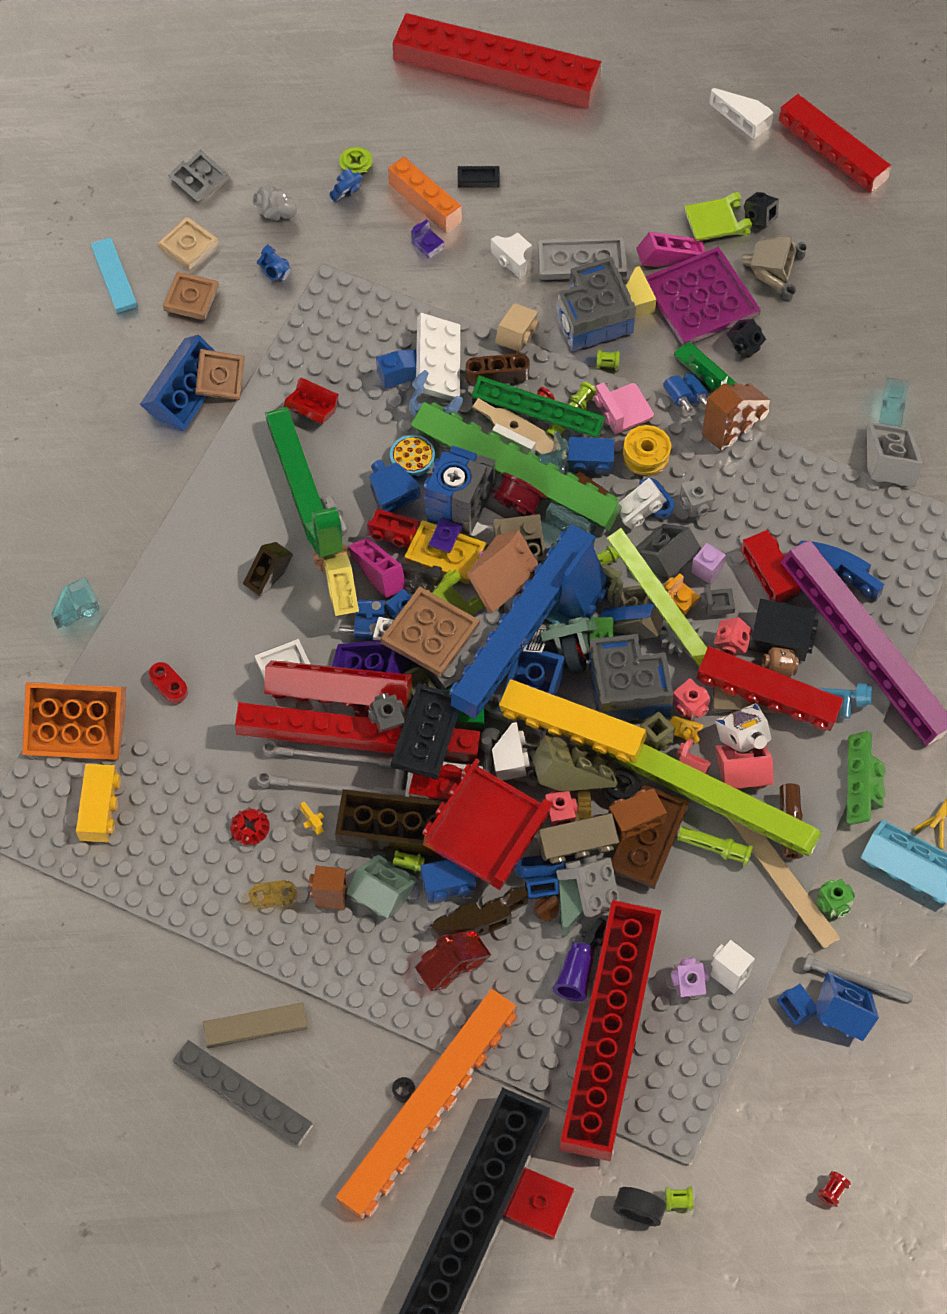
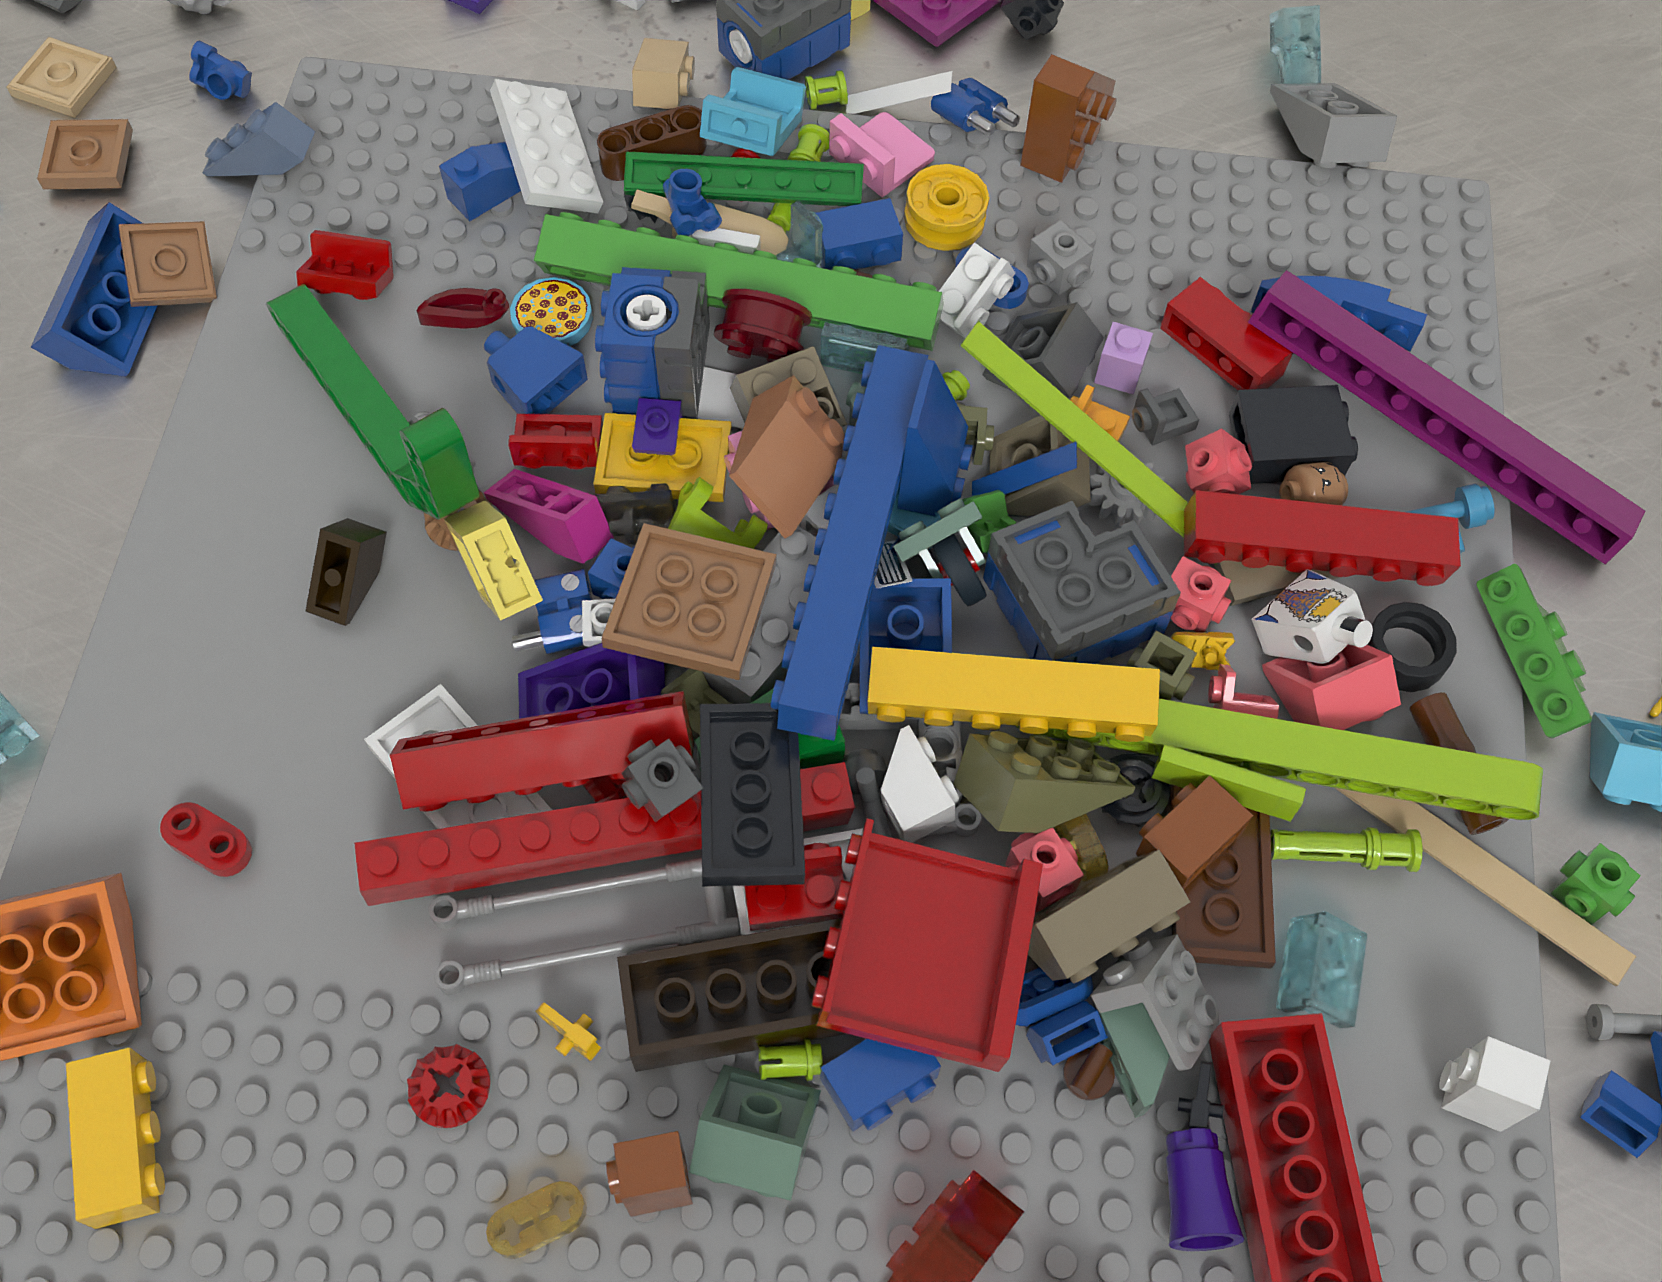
camera: 20 degrees left, 0 degrees up
medium blue helmet [409,370,463,417] -> none
dark brown slope [431,886,528,939] -> none
lavender brick [671,957,709,997] -> none
green bracket [674,342,738,391] -> none
none -> sand blue slope [202,102,315,176]
none -> dark red arm [416,288,509,329]
none -> blue plate [663,169,722,236]
none -> medium azure panel [700,67,806,156]
none -> white sticker [846,71,953,114]
none -> lime tile [1152,745,1306,822]
none -> clear light blue bracket [1276,911,1368,1029]
none -> black tyre [1367,602,1457,692]

